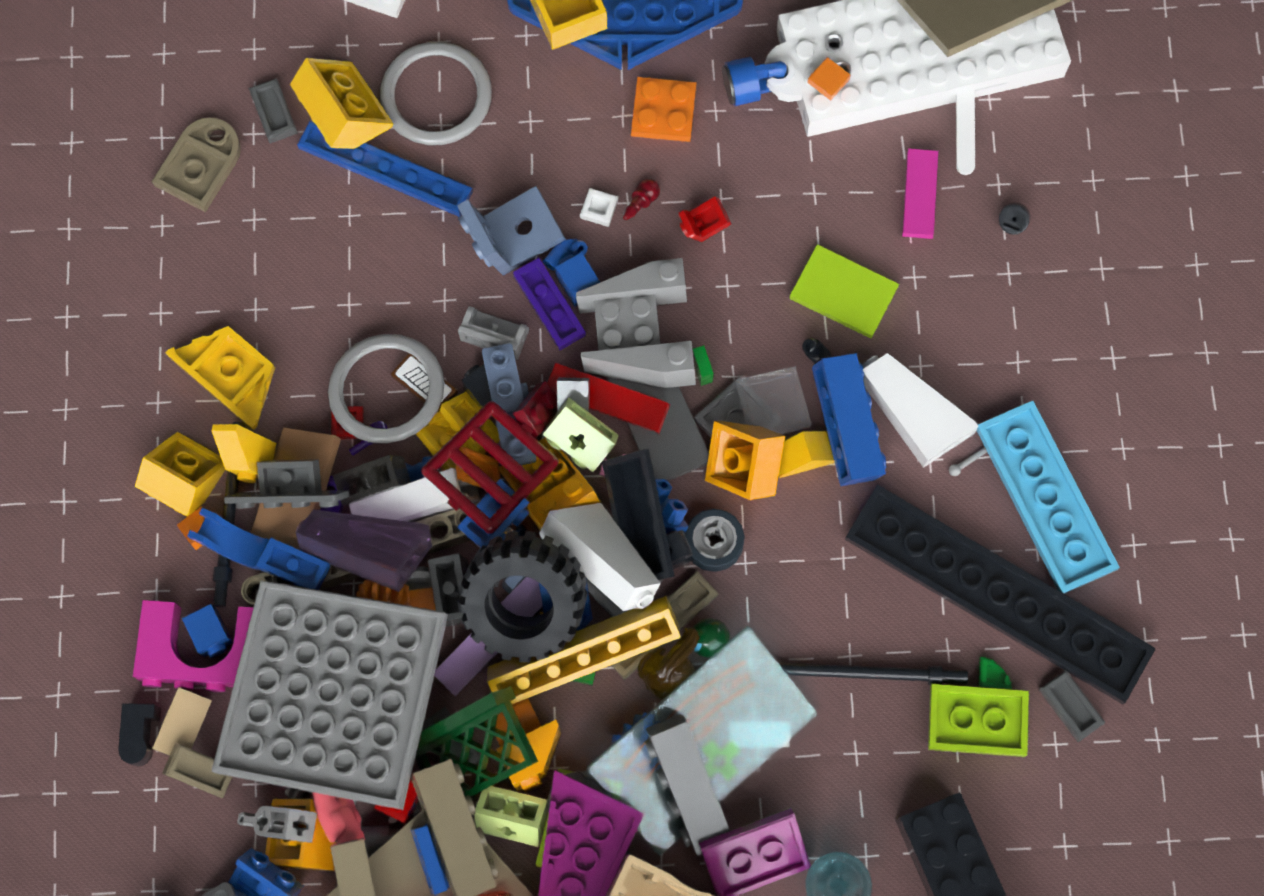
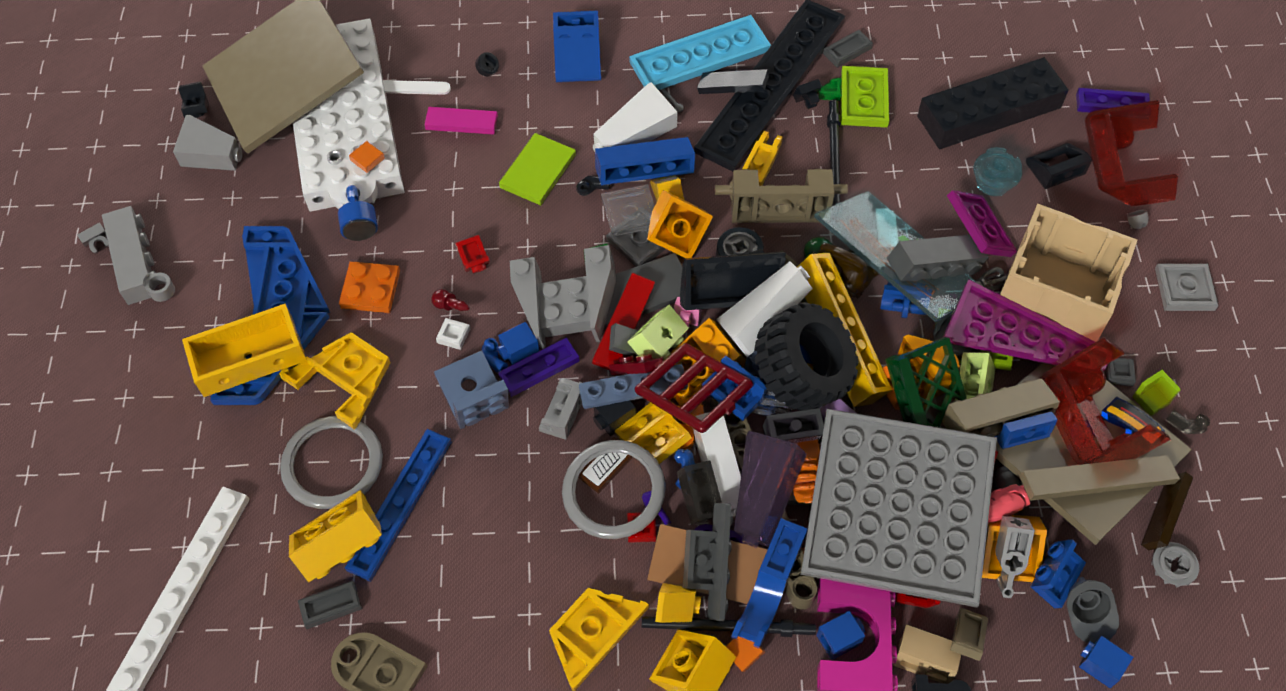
camera: 90 degrees left, 15 degrees down
none -> yellow wing [279,332,391,430]
none -> blue slope [553,11,601,82]
none -> tile [697,69,769,94]
none -> dark tan brick [715,169,848,223]
none -> yellow hinge [742,131,783,186]
none -> black tile [793,79,822,109]
none -> dark grey piece [963,267,1008,291]

